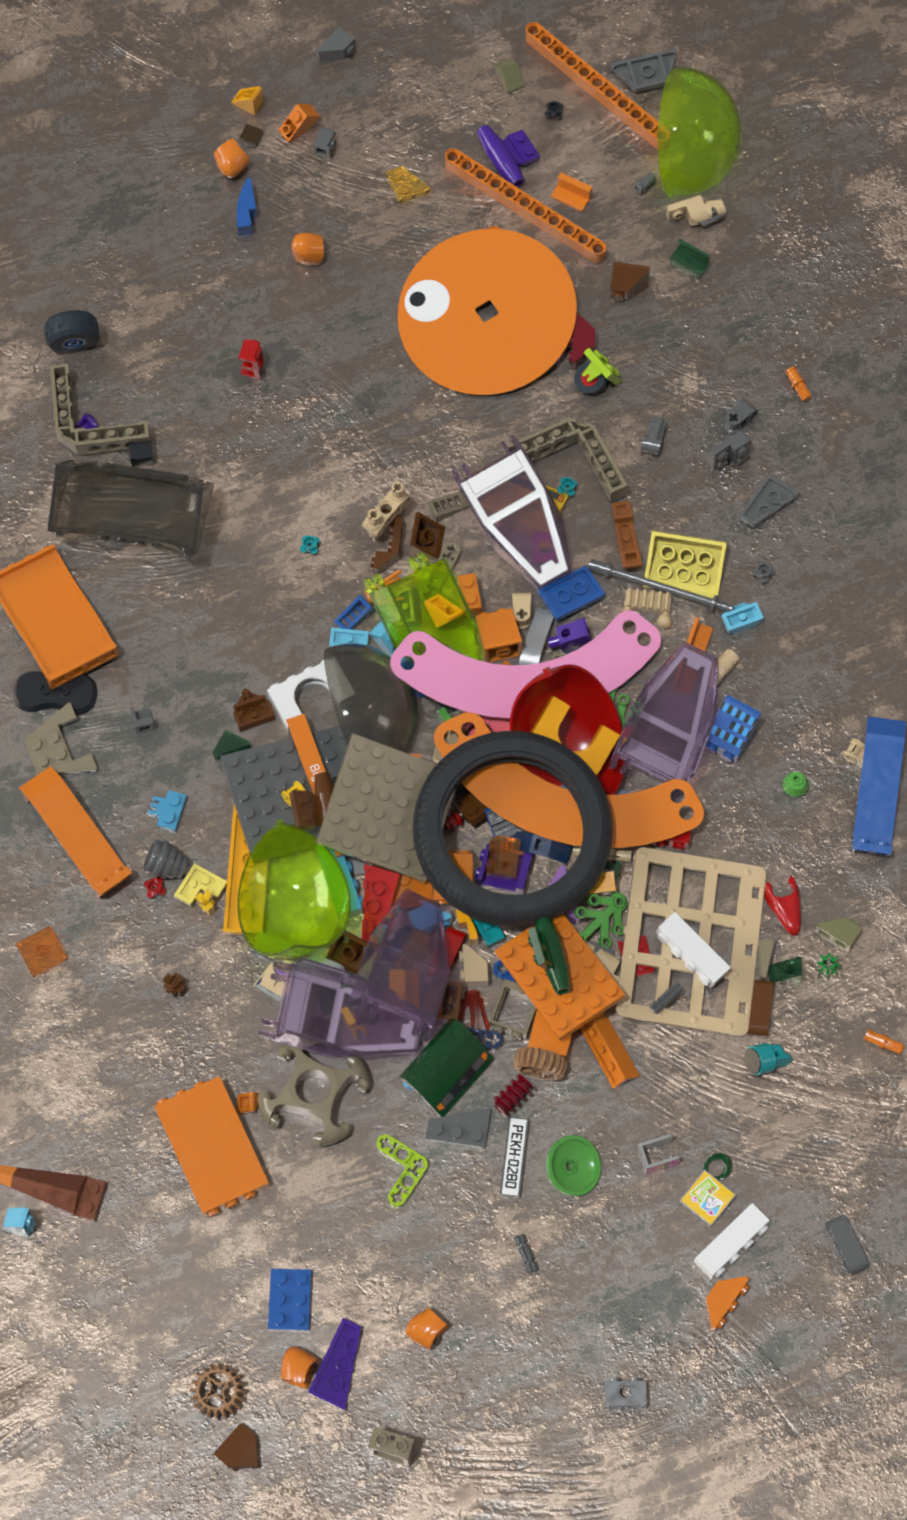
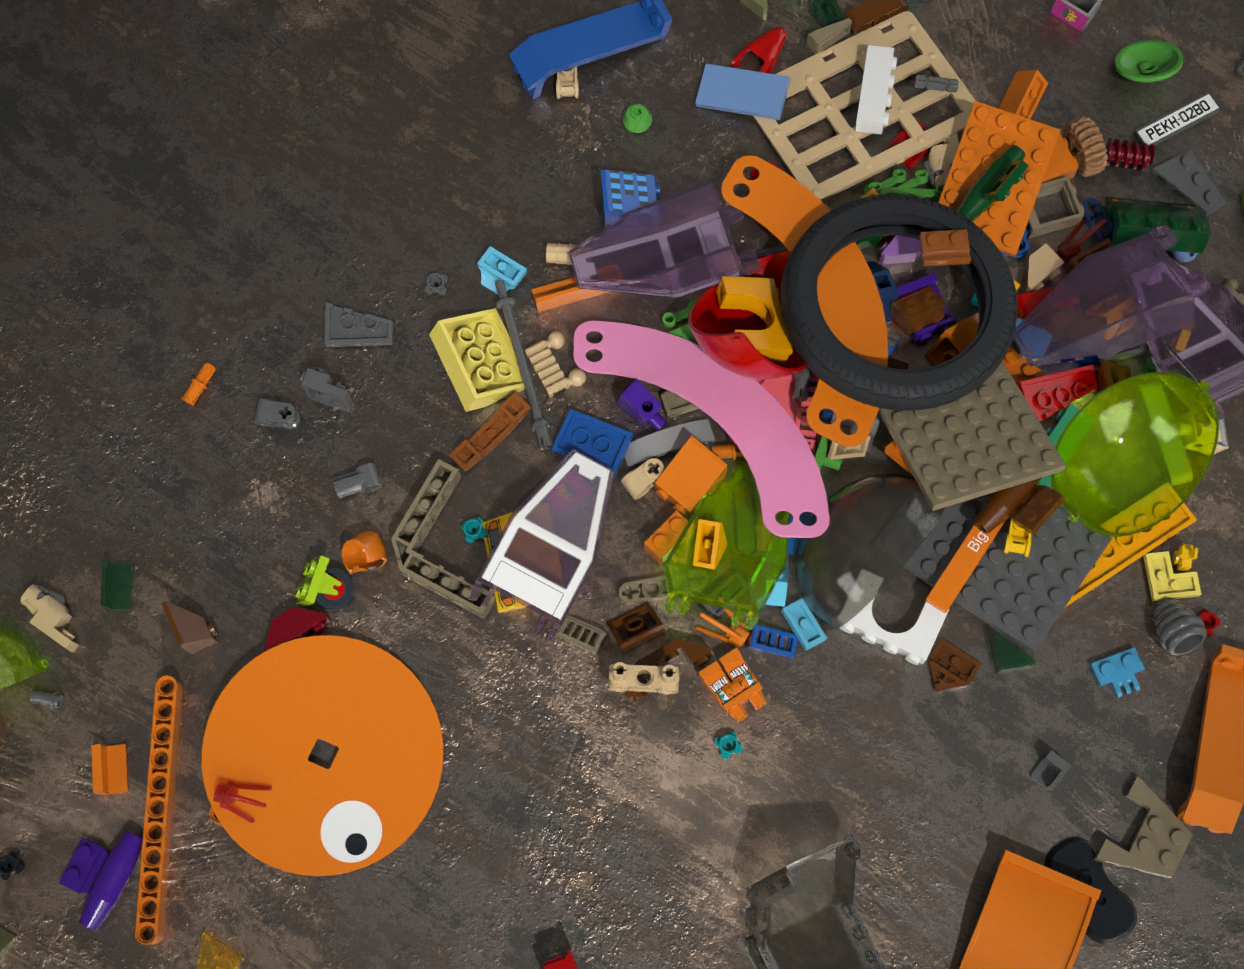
camera: 125 degrees left, 5 degrees up
none -> clear red plant [213,781,272,823]
none -> orange piece [341,530,387,574]
none -> medium blue tile [695,64,790,120]
none -> orange hips [698,647,766,723]
none -> dark orange plate [919,230,971,266]

